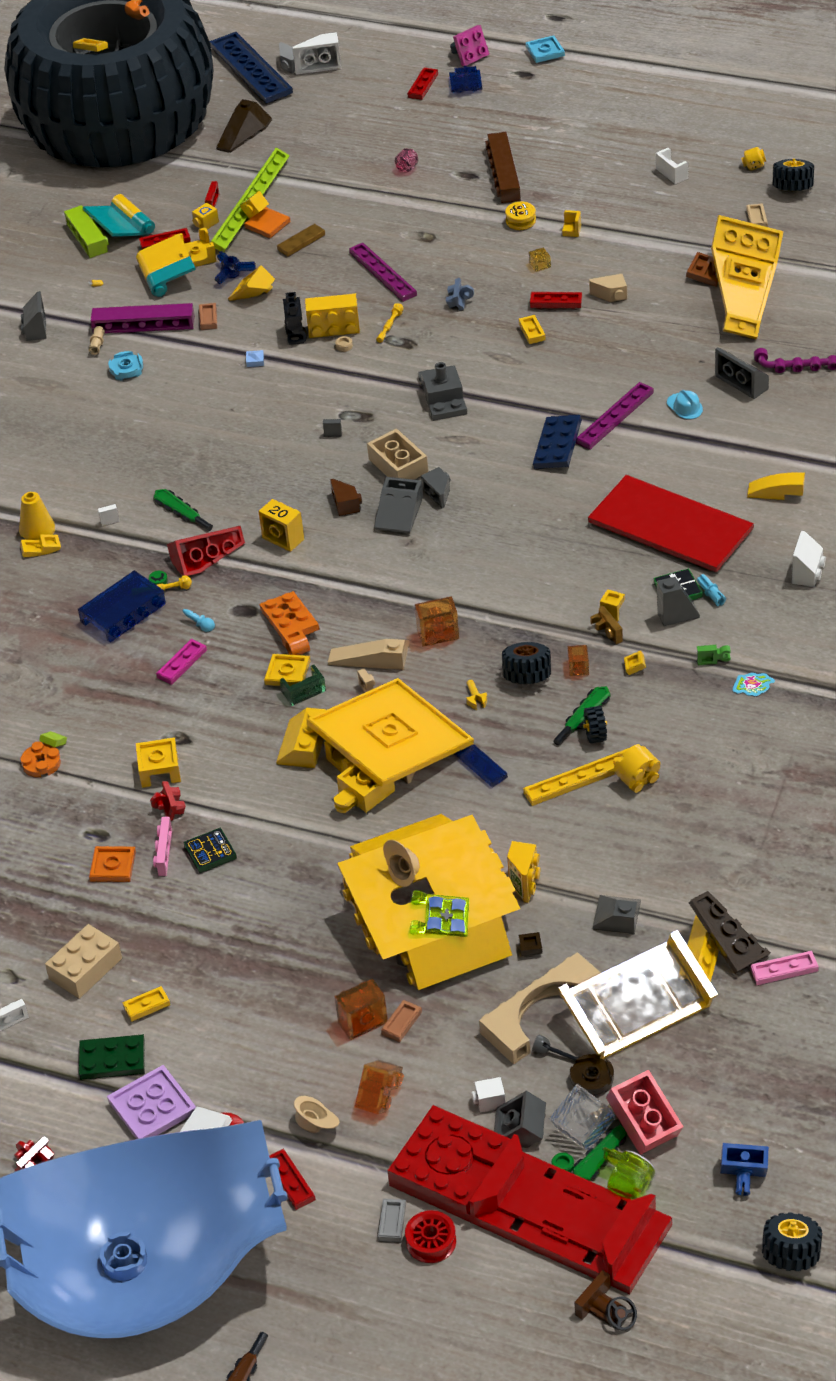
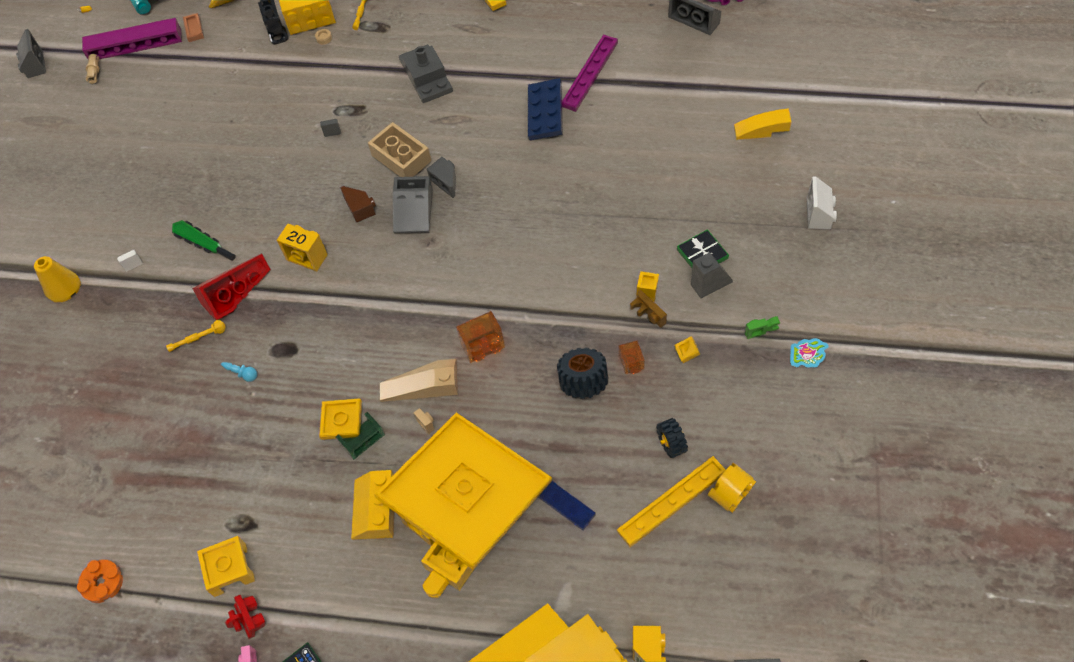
camera: 10 degrees left, 15 degrees up
yellow slope [20,534,61,557] -> none
lime tile [39,731,67,747] -> none
clear blue panel [78,570,166,643] -> none
medium azure plate [108,351,144,380] -> none
green tile [149,570,168,586] -> none
dark pink tile [156,639,207,685] -> none
light blue tile [246,350,264,367] -> none
orange hinge [259,591,320,655] -> none
yellow bar [466,680,487,710] -> none
green sword [553,686,611,745] -> none
red tile [588,475,754,572] -> none
medium azure piece [667,390,703,419] -> none
medium azure axle [697,574,726,606] -> none

